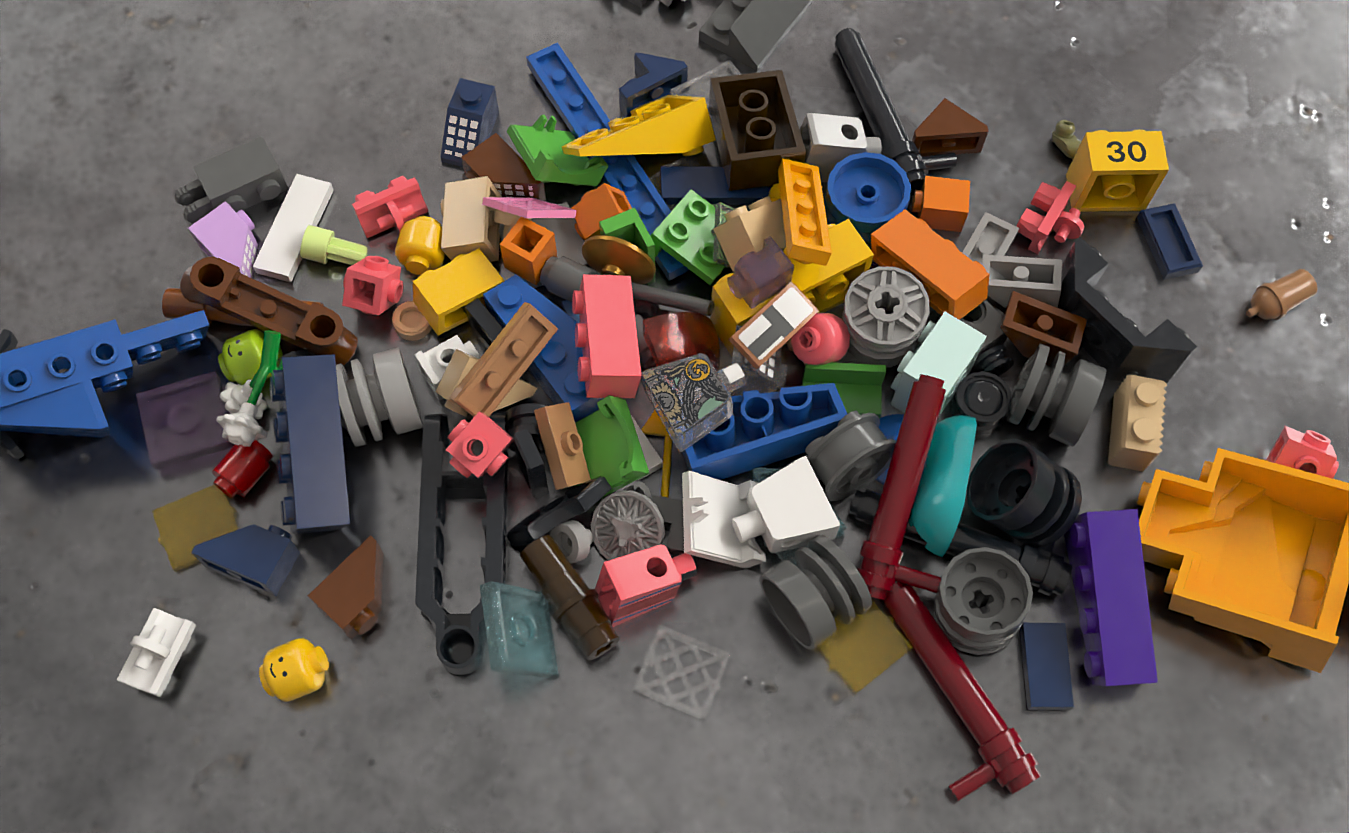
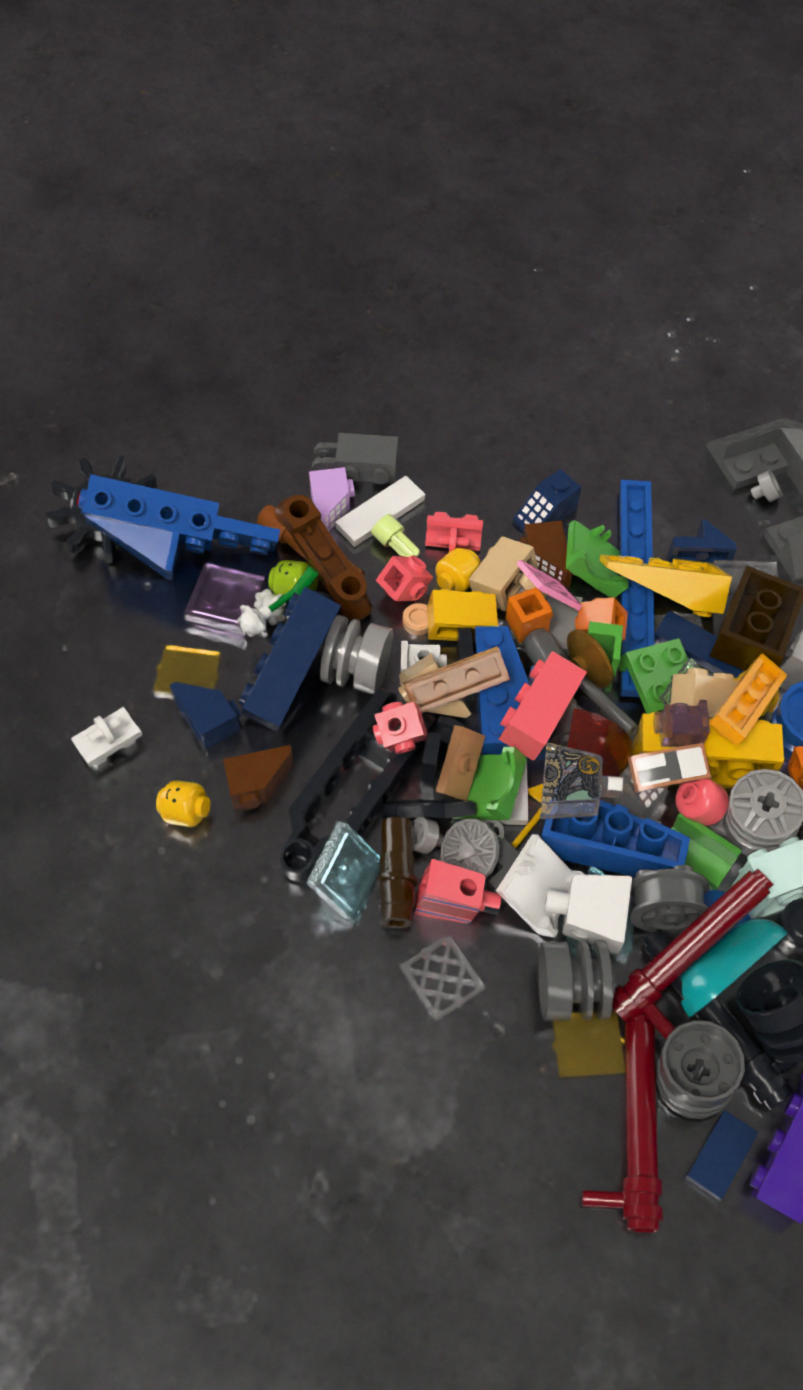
camera: 35 degrees right, 5 degrees down
red brick [212,440,273,498] -> none

